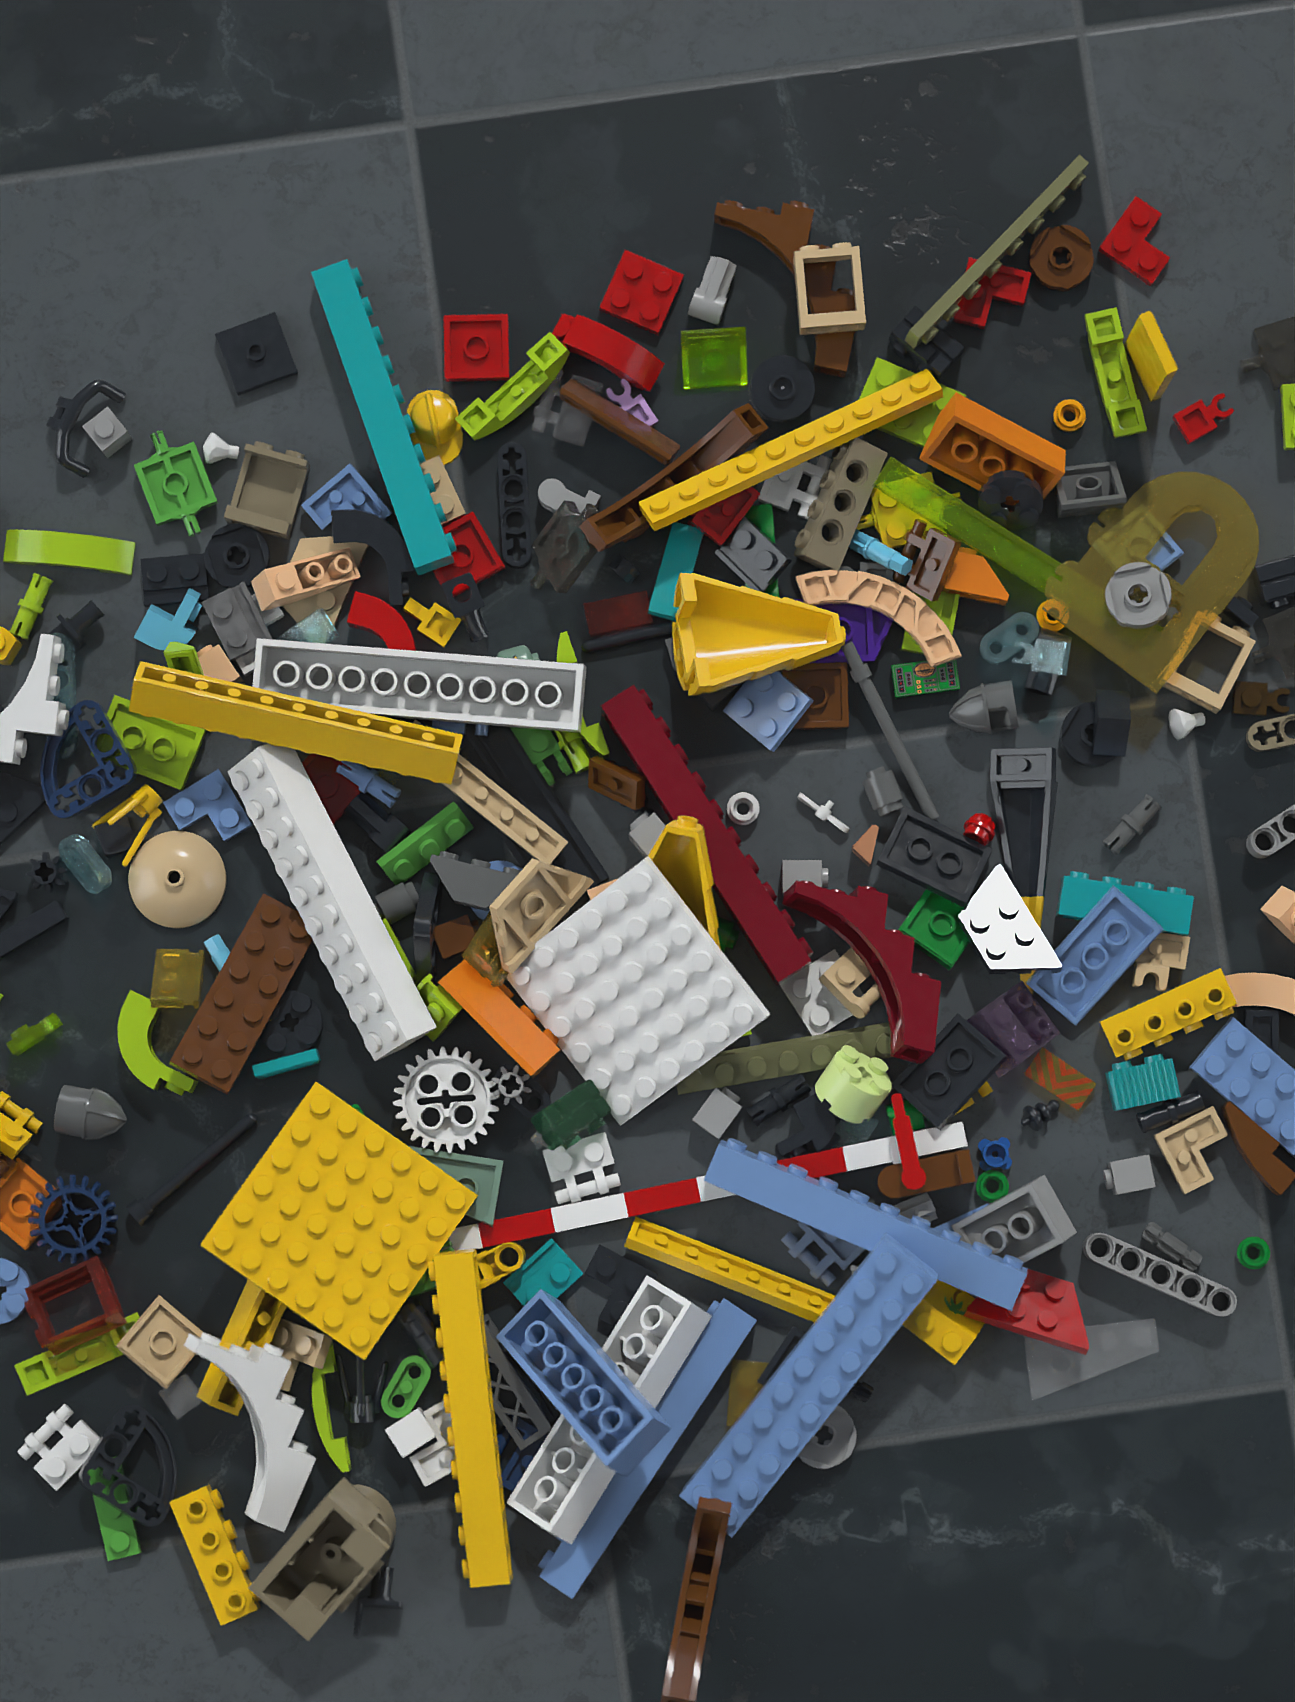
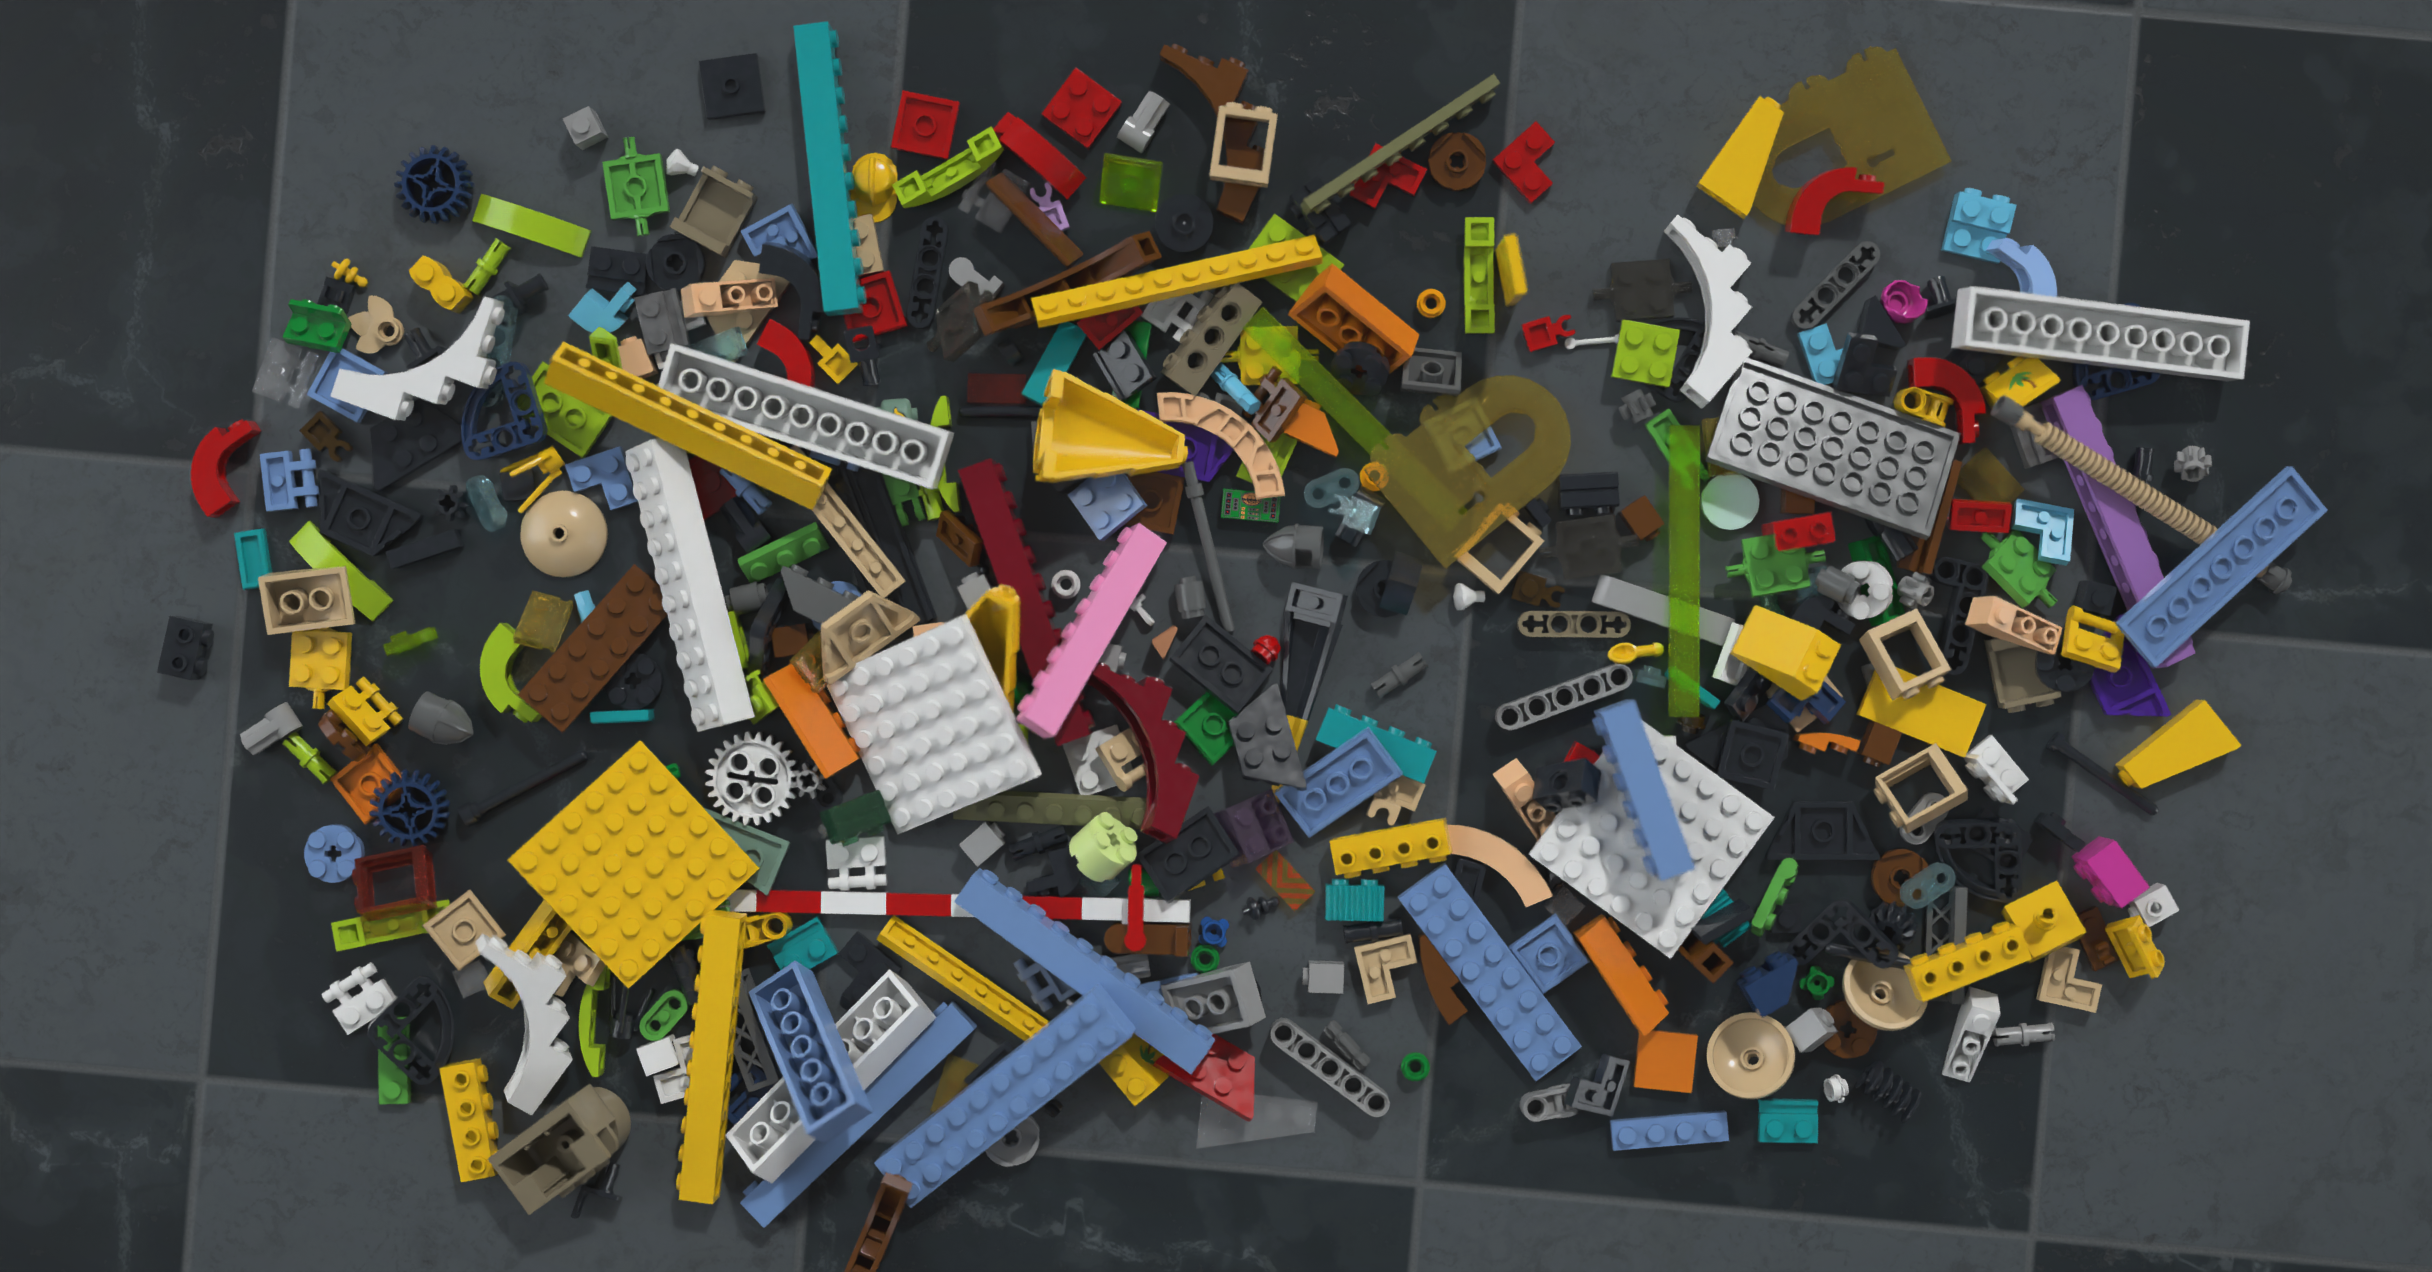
camera: 10 degrees right, 5 degrees up
black piece [46,379,125,478] -> none
light grey plate [1105,562,1171,629] -> none
none -> bright pink brick [1016,523,1167,739]
none -> white hinge [1564,333,1619,350]

